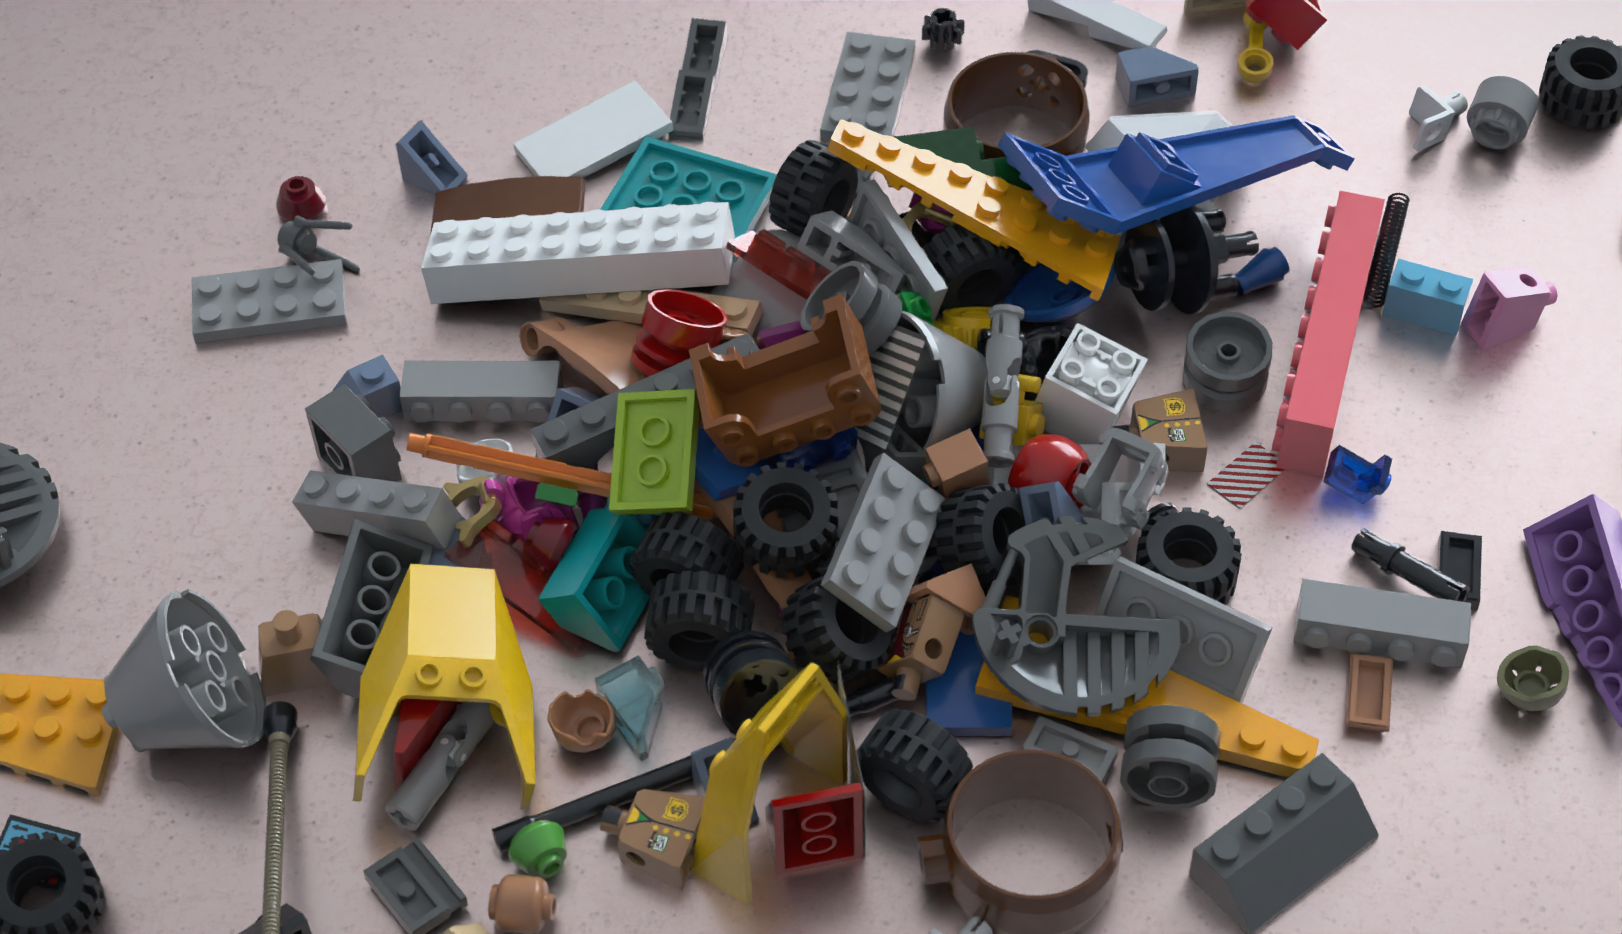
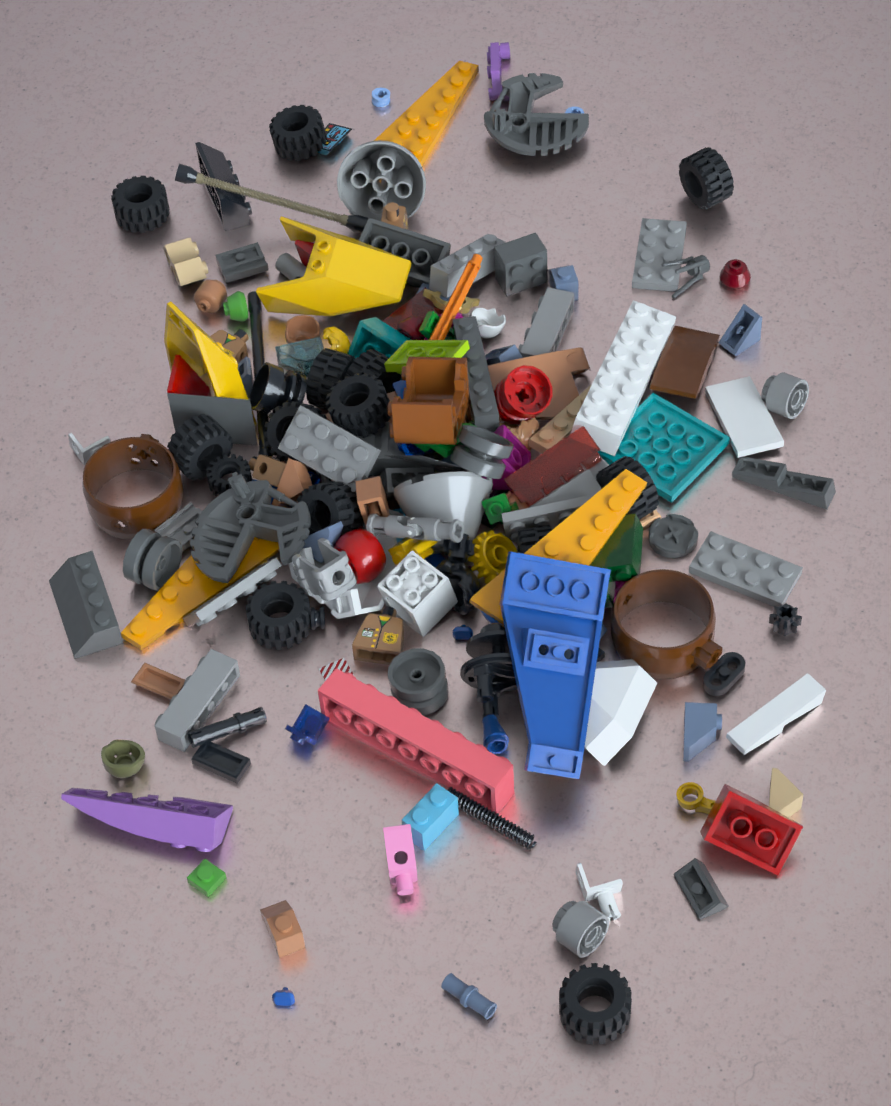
camera: 110 degrees right, 0 degrees up
none -> black tyre [206,454,252,496]
none -> yellow hair [323,326,351,354]
none -> dark grey slope [674,858,728,919]
none -> black tyre [679,147,734,209]
none -> light grey piece [761,372,809,419]

